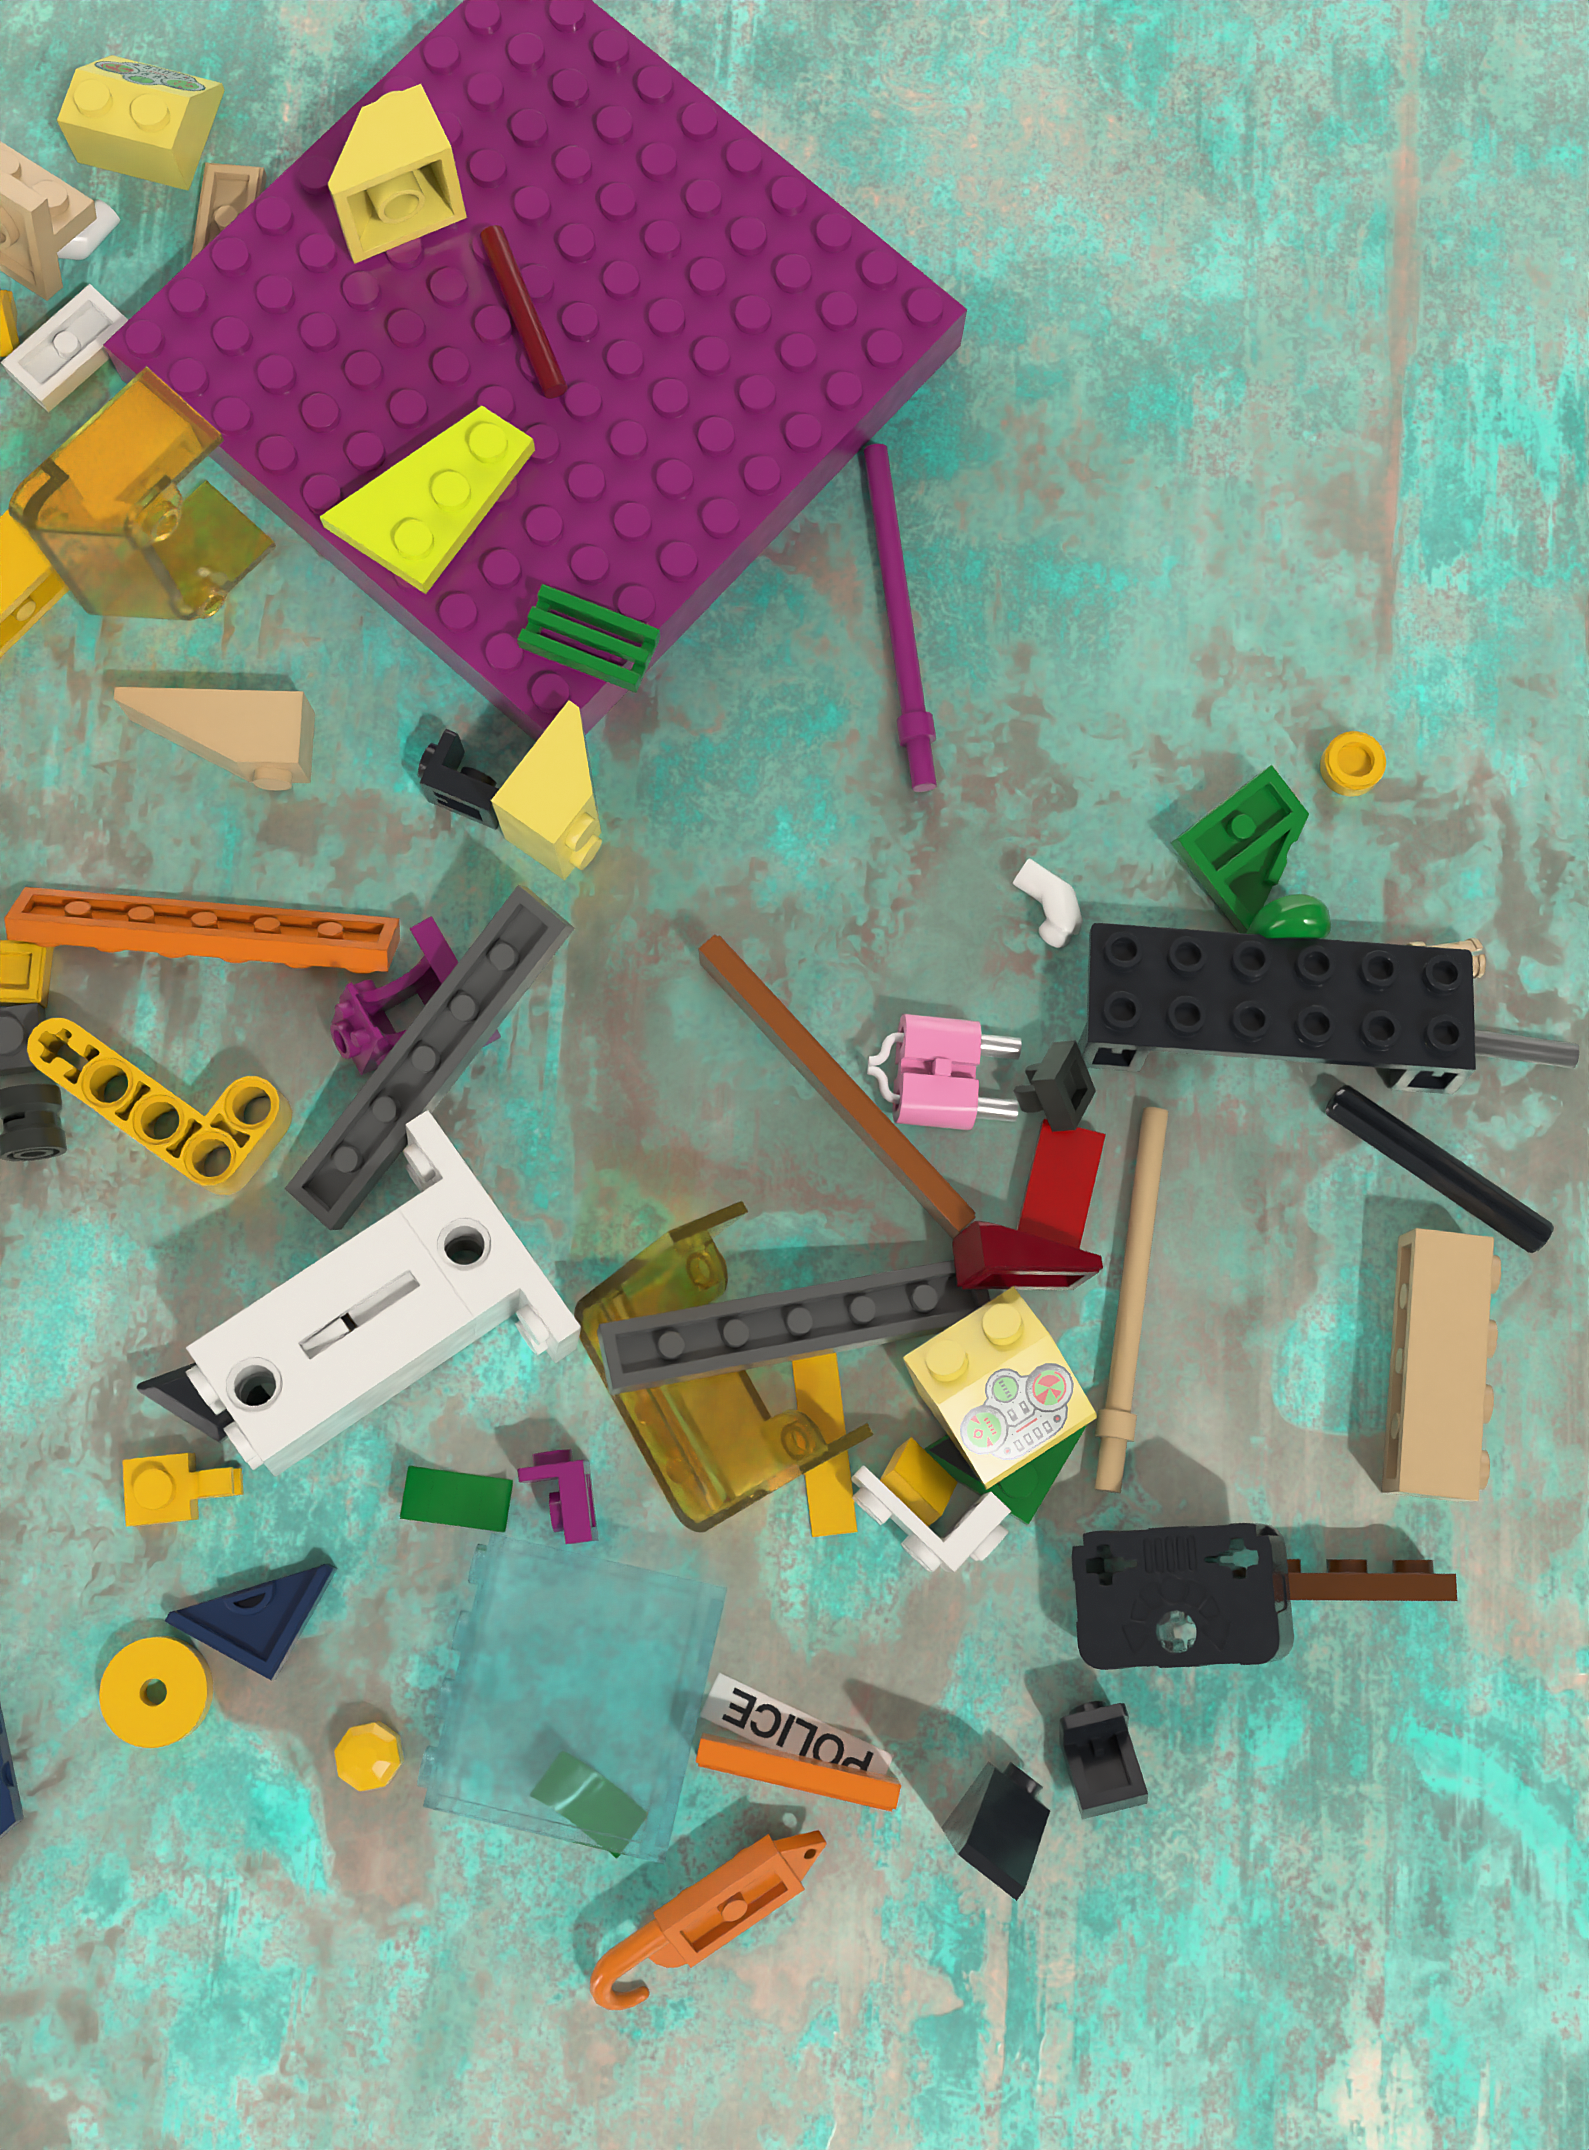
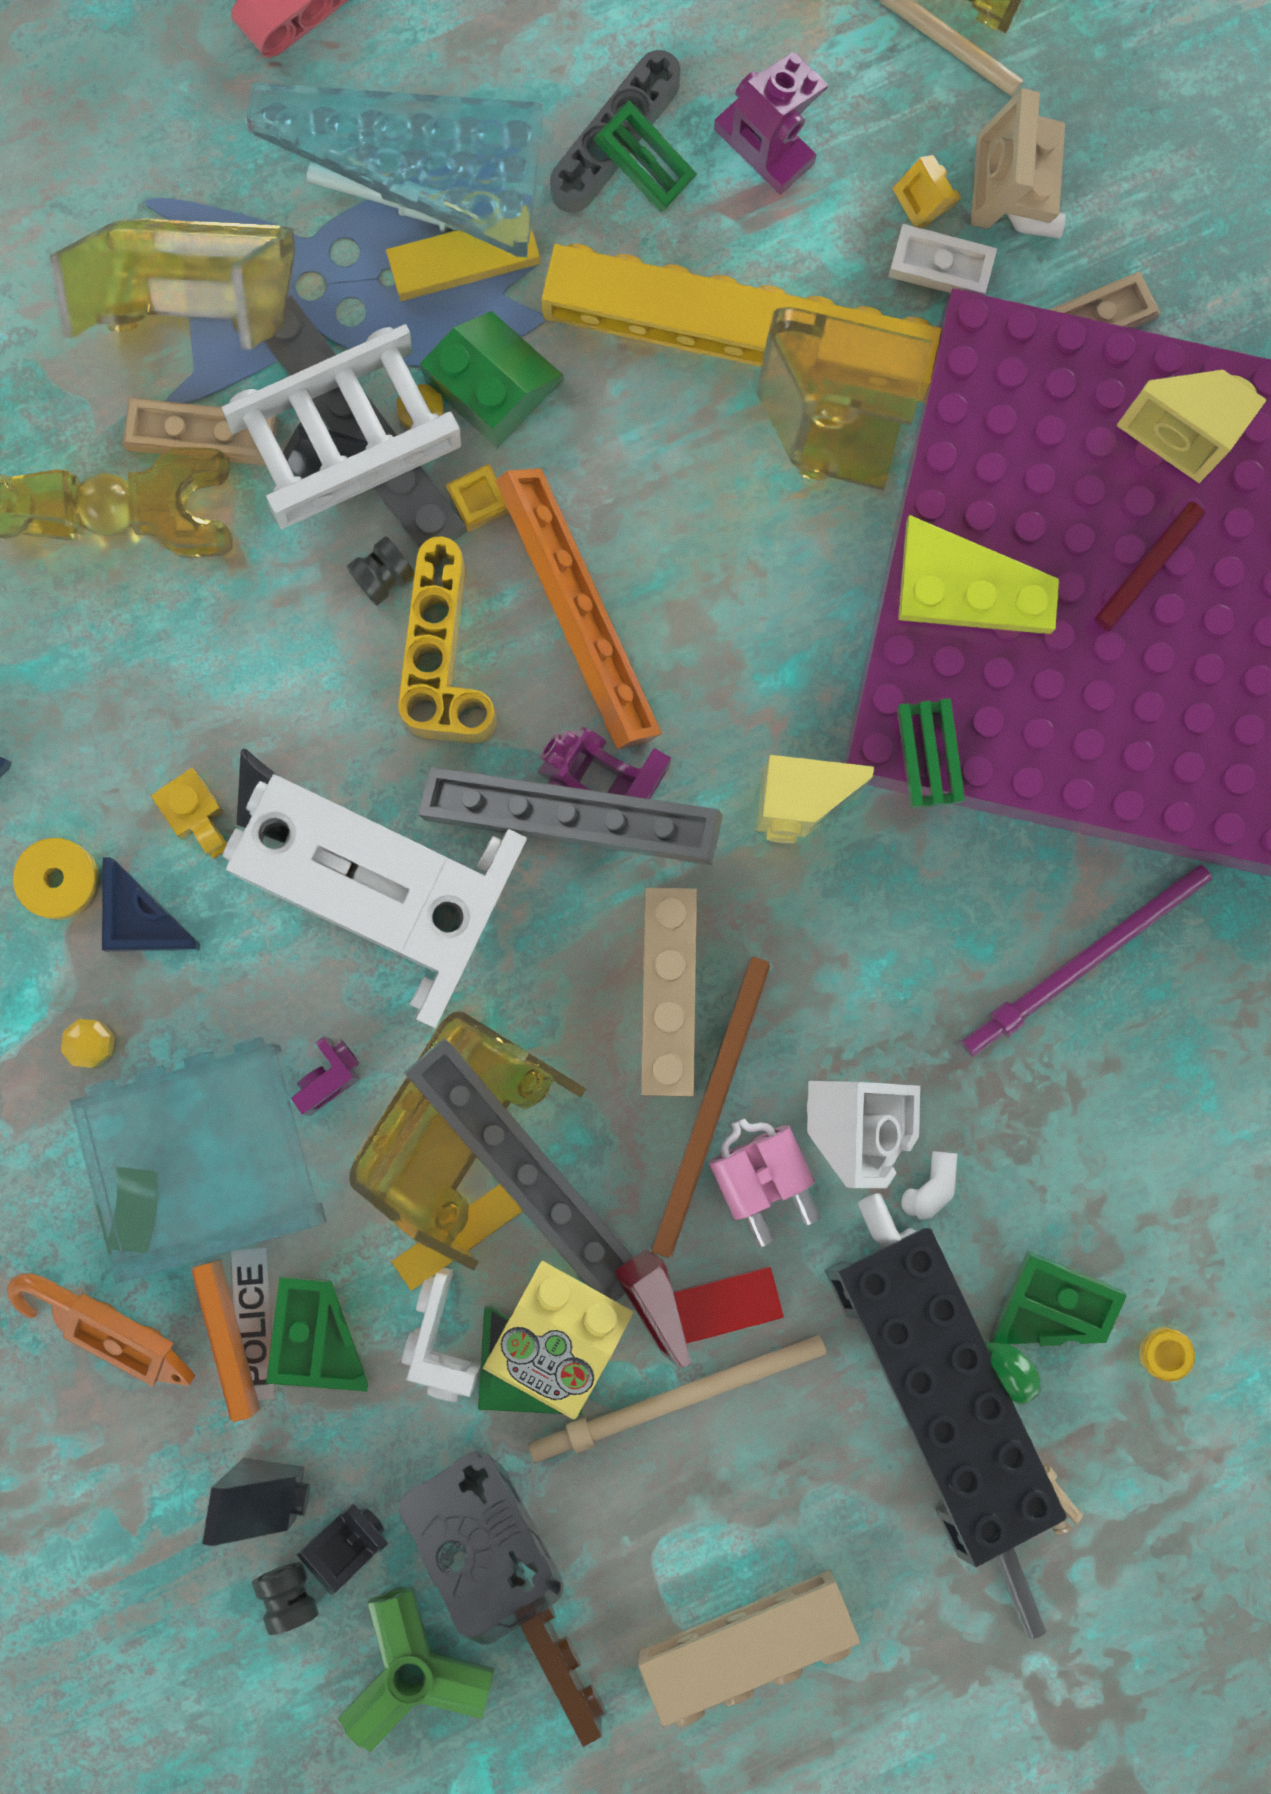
camera: 60 degrees right, 5 degrees up
light yellow slope [57,55,225,191] -> none
tan slope [114,687,315,791] -> none
green sticker [400,1466,513,1533] -> none
black bracket [418,729,499,830] -> none
yellow tile [880,1437,958,1527] -> none
pearl dark grey tile [1013,1040,1096,1132] -> none
black axle [1325,1085,1554,1253] -> none
none -> pearl dark grey wheel [252,1562,319,1635]
none -> green wing [266,1275,368,1392]
none -> bright green piece [338,1586,495,1752]
none -> tan brick [641,888,697,1097]
none -> white slope [806,1081,920,1188]
none -> white arm [858,1194,916,1248]

